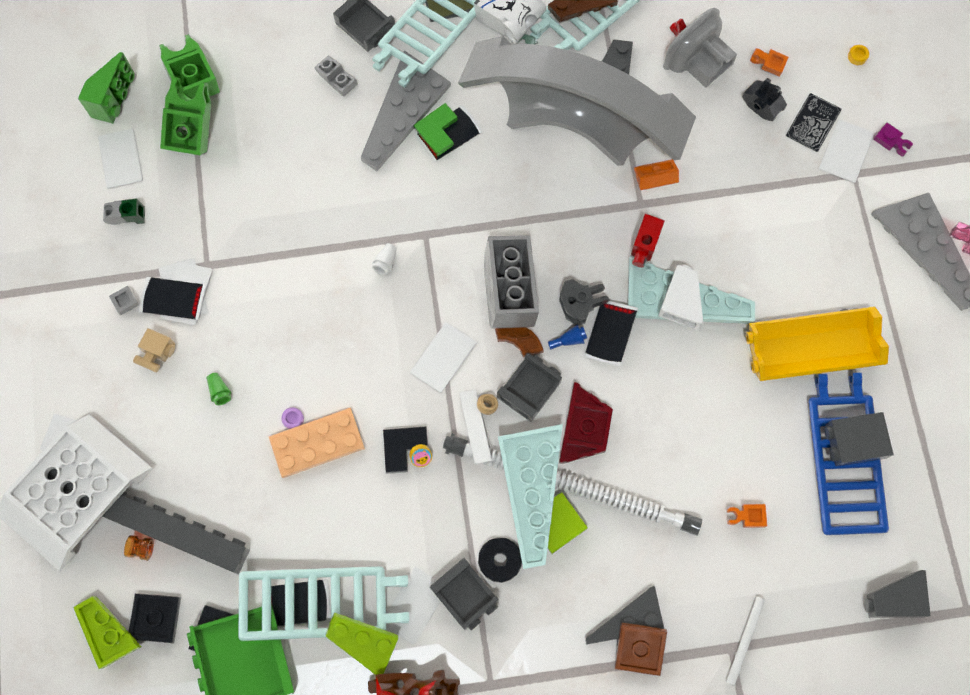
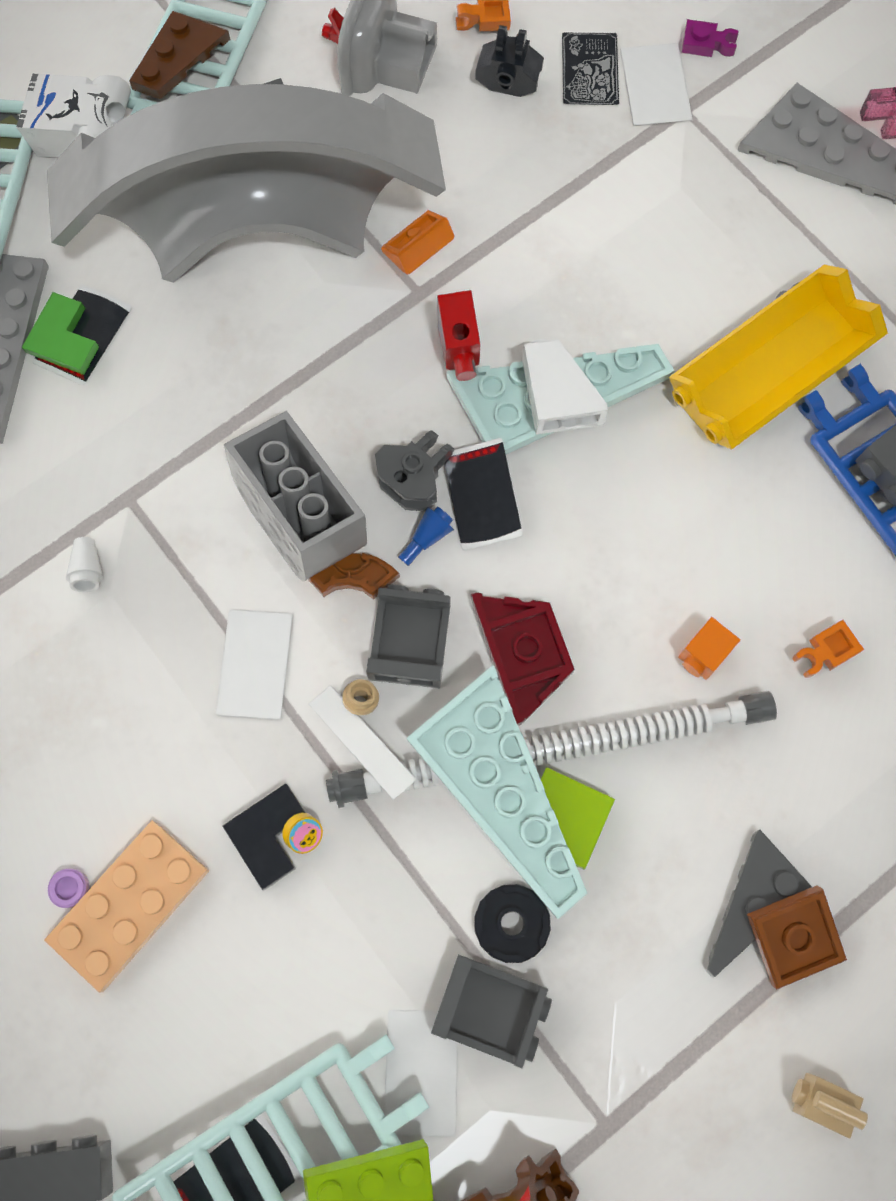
camera: 30 degrees left, 0 degrees up
none -> orange brick [678,617,741,680]

